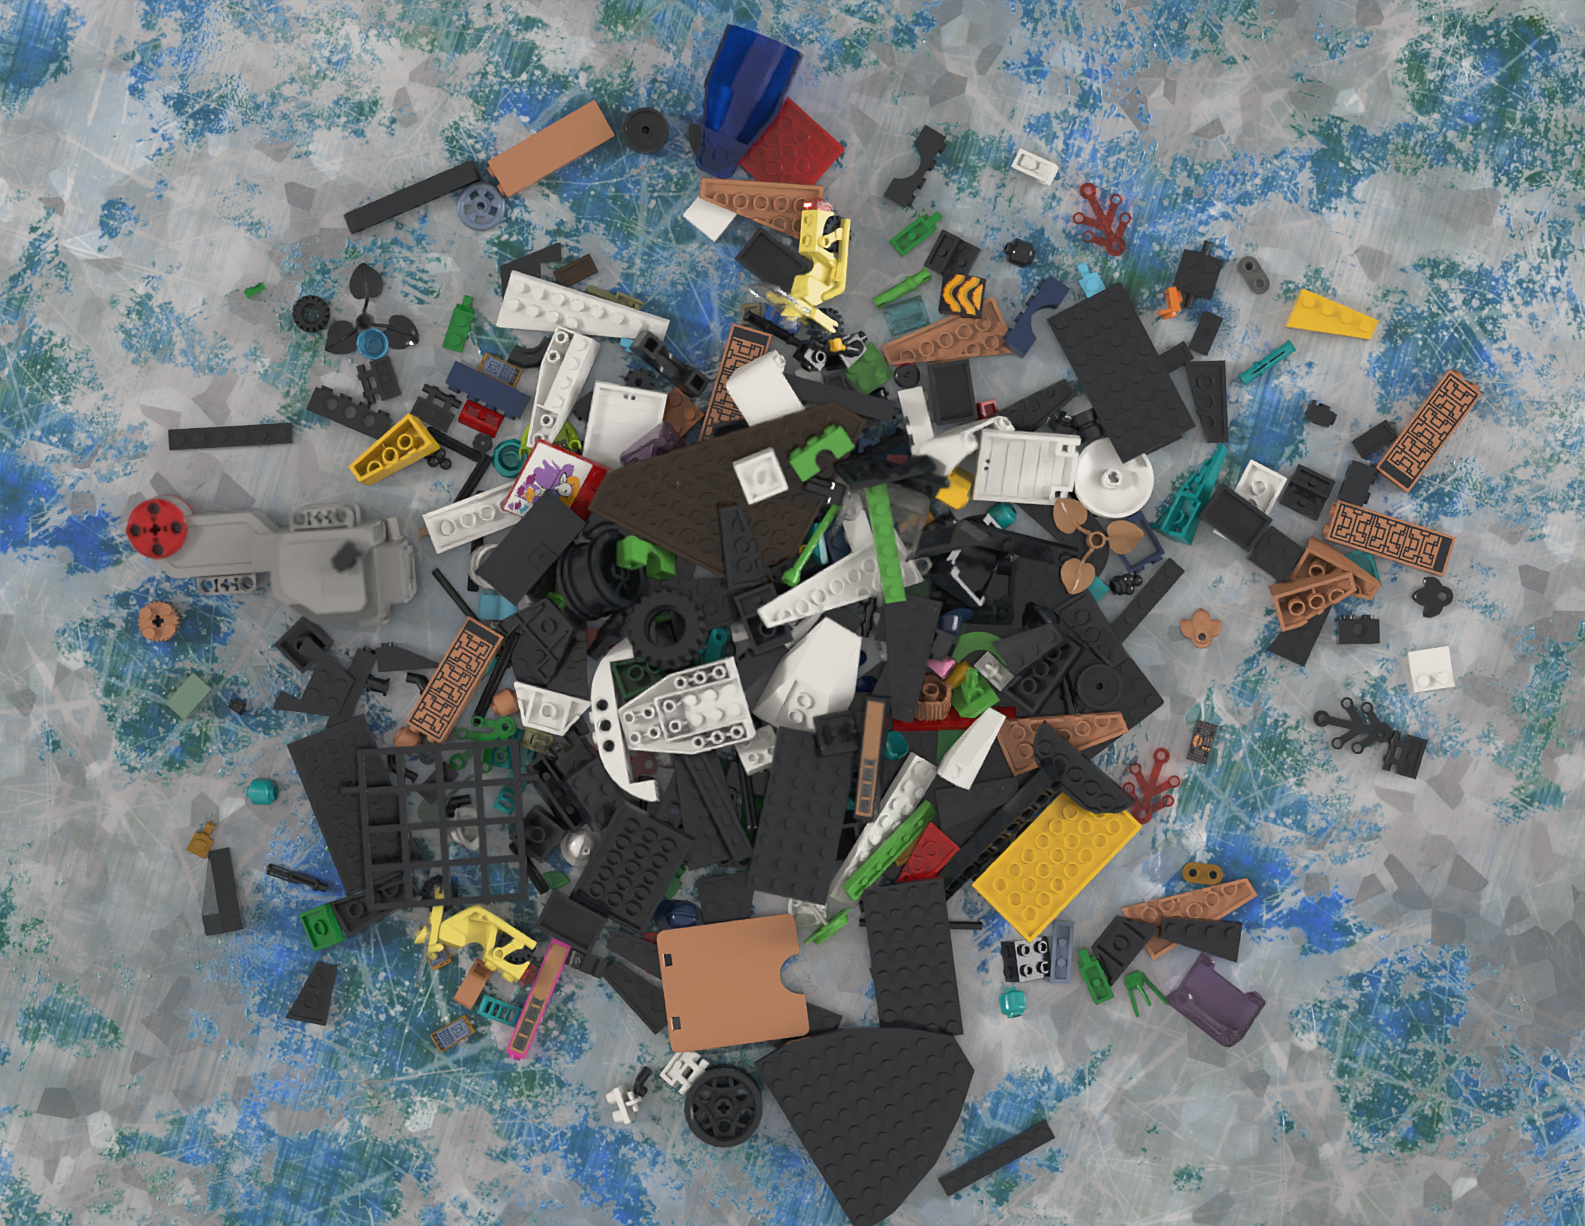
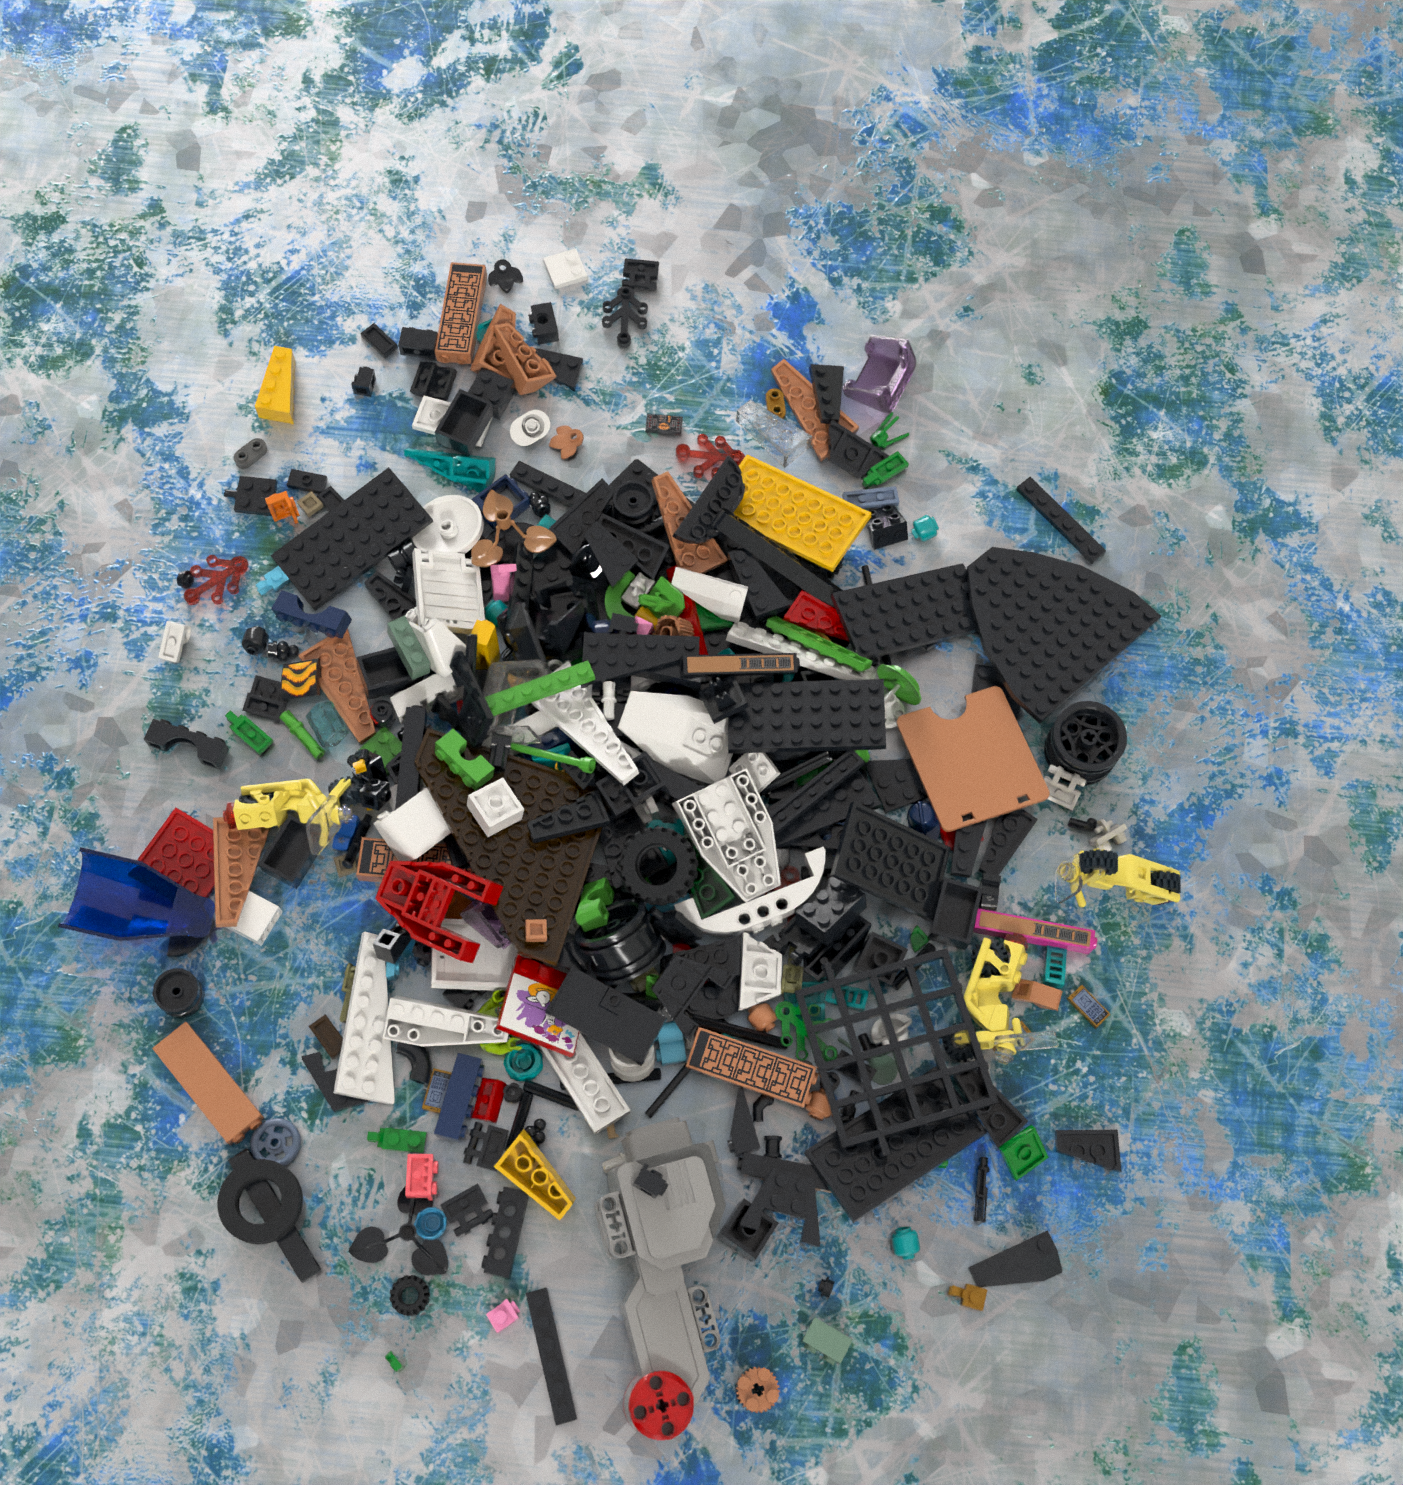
camera: 105 degrees left, 20 degrees down
white helmet [560,824,601,867] -> none
black wing [1183,360,1229,443] -> none
teal pin [1238,340,1296,386] -> none
nougat brick [1374,369,1482,493] -> none
none -> black plate [177,570,194,589]
none -> black tyre [217,1159,303,1245]
none -> black piece [268,641,299,662]
none -> dark tan plate [297,491,324,517]
none -> red wedge [375,861,504,963]
none -> sand green brick [387,616,430,680]
none -> coral bracket [405,1154,439,1201]
none -> bright pink bracket [486,1299,520,1333]
none -> bright pink bracket [490,564,517,602]
none -> white piece [510,410,550,446]
none -> nougat plate [525,919,547,942]
none -> white axle [601,681,617,720]
none -> piece [1055,848,1181,907]

